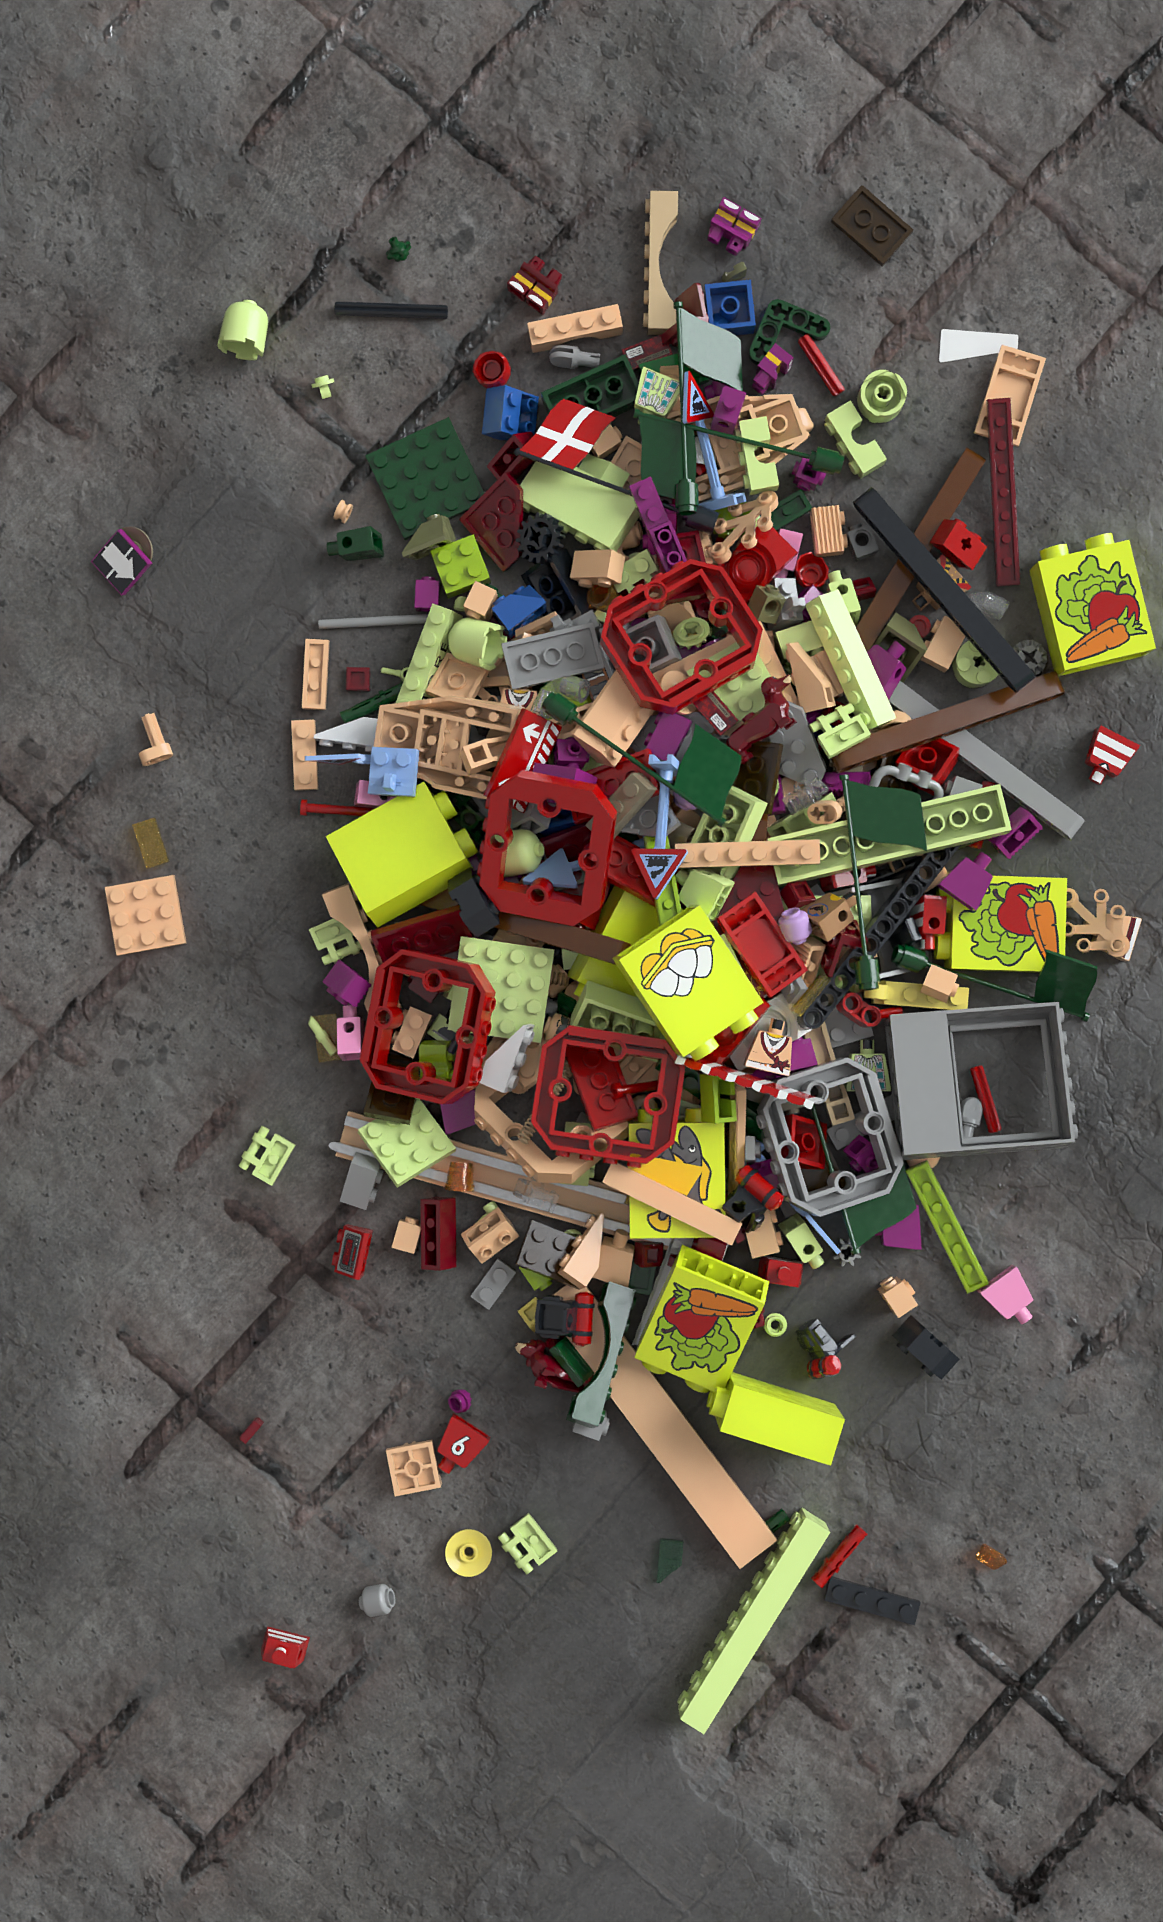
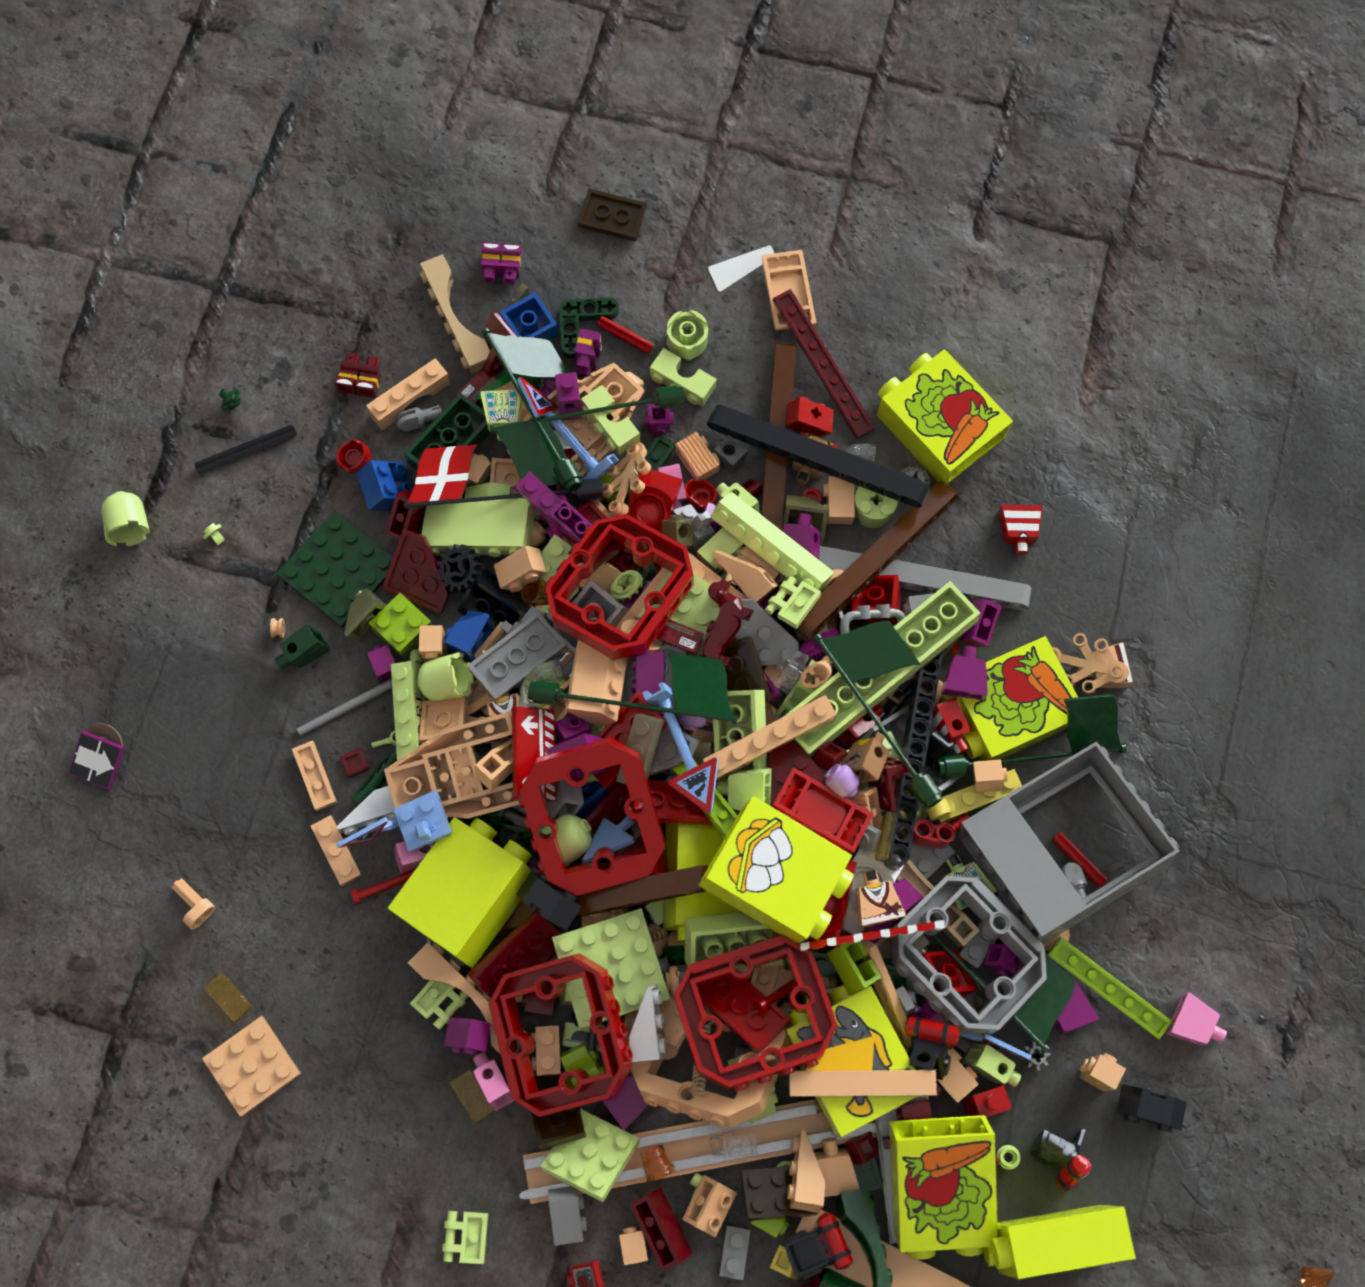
camera: 35 degrees left, 15 degrees down
yellowish green piece [308,1016,337,1056] -> none

